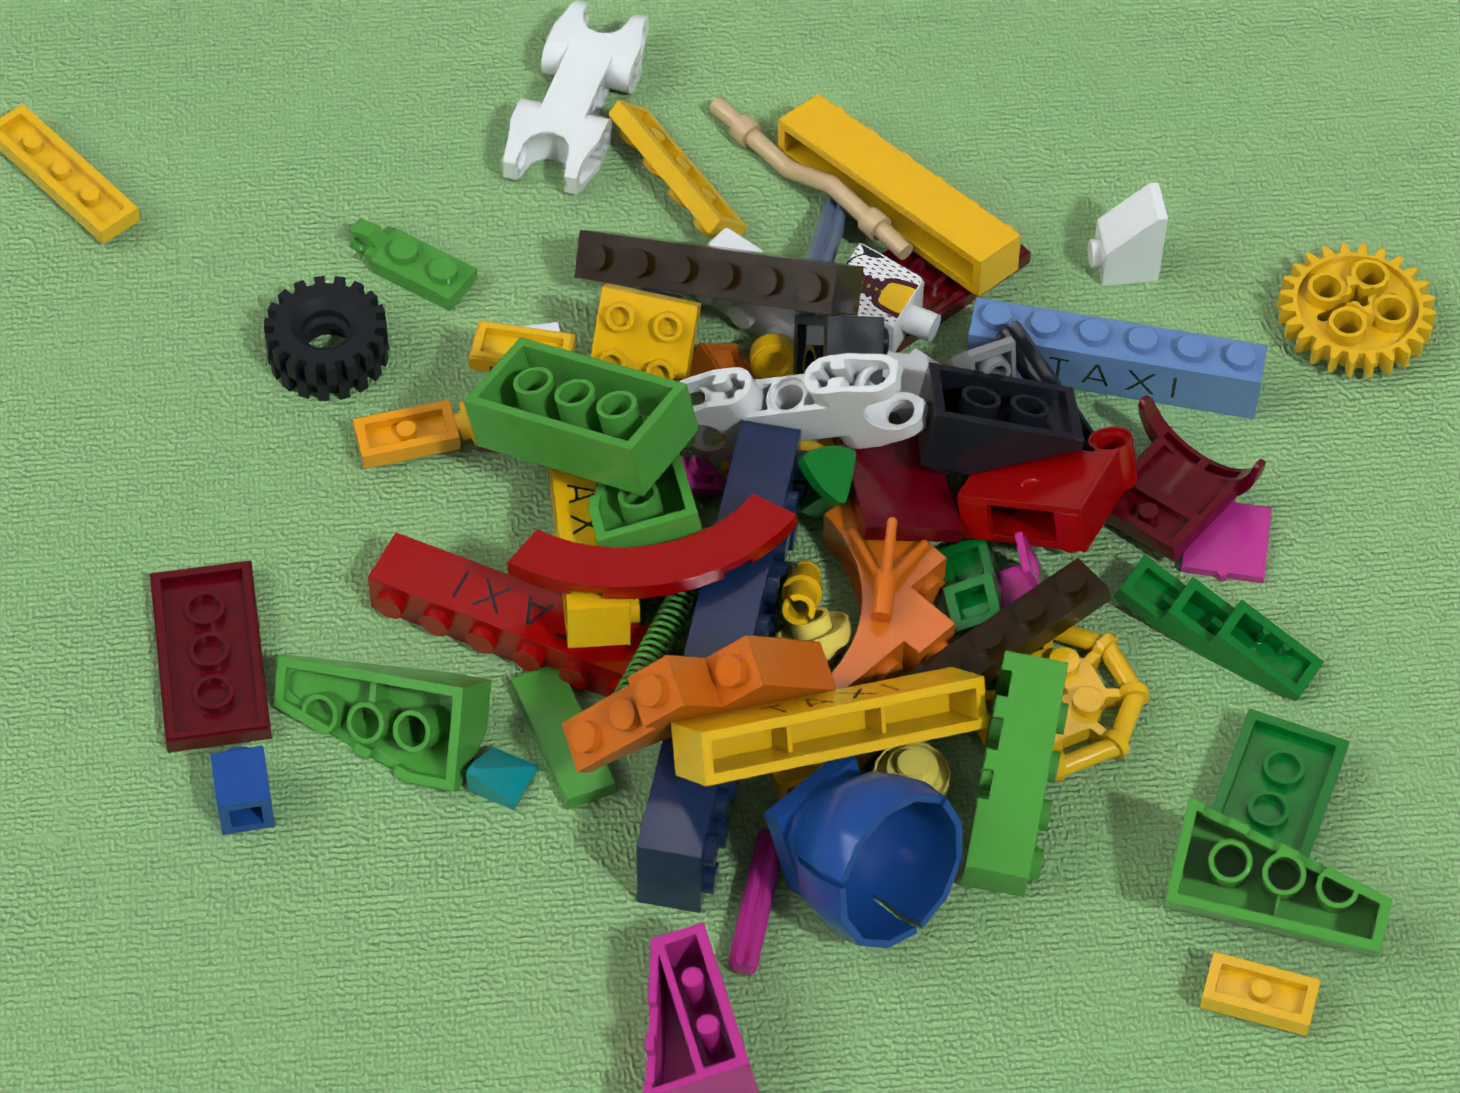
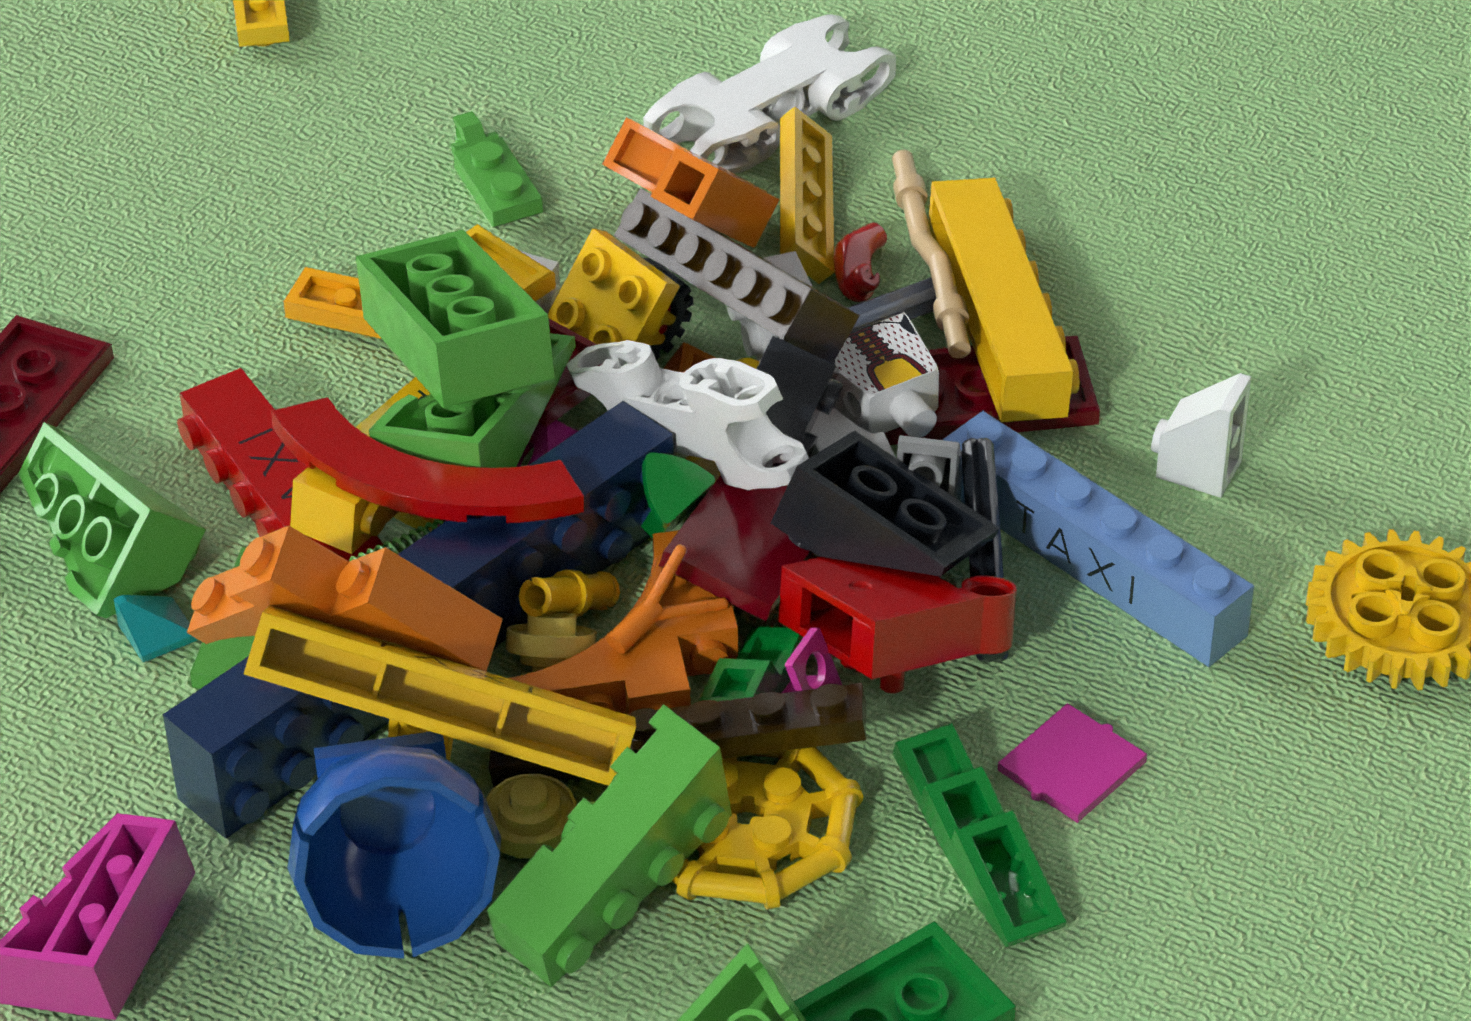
camera: 35 degrees right, 10 degrees down
black tyre [264,276,389,401] -> none
dark pink axle [728,828,781,975] -> none
dark red piece [1106,395,1266,562] -> none
none -> orange arch [602,117,780,248]
none -> red arm [833,222,887,302]

